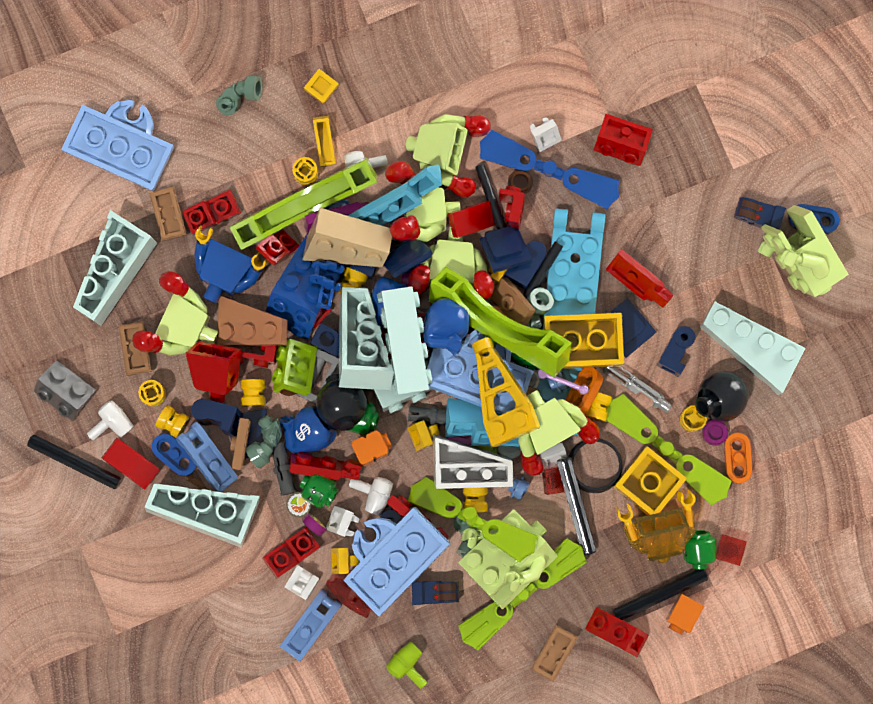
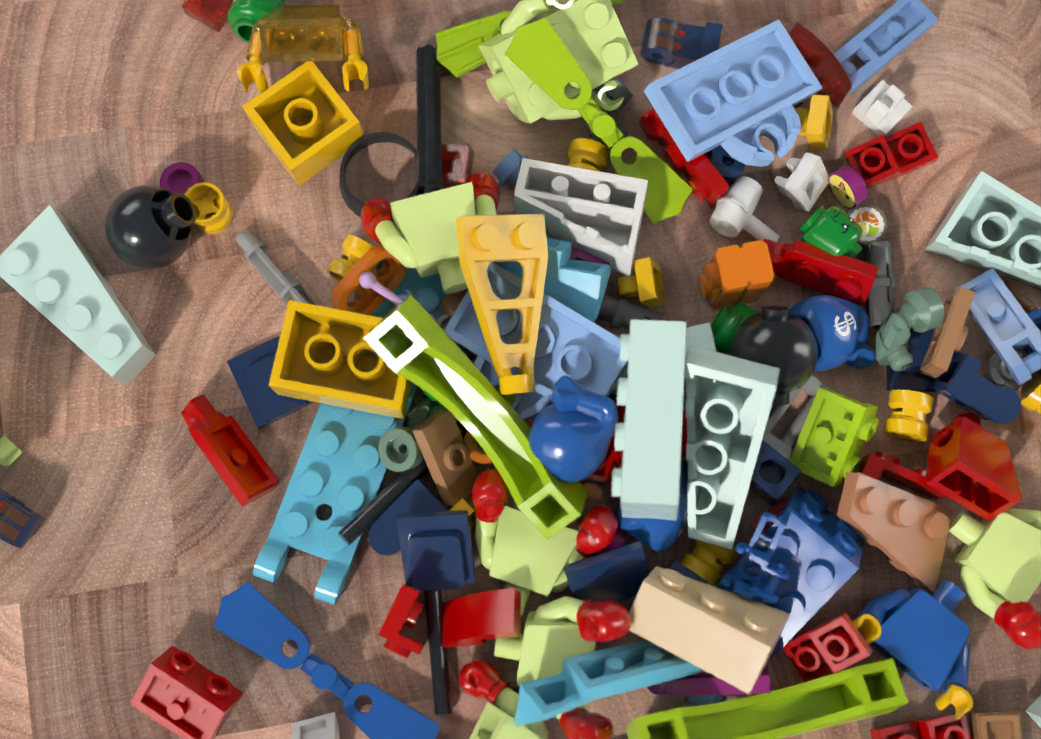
camera: 165 degrees left, 5 degrees down
reddish brown plate [508,170,533,194] -> none
lime piece [606,394,732,506] -> none
dark blue leg [656,326,695,377] -> none
orange plate [724,433,752,484] -> none

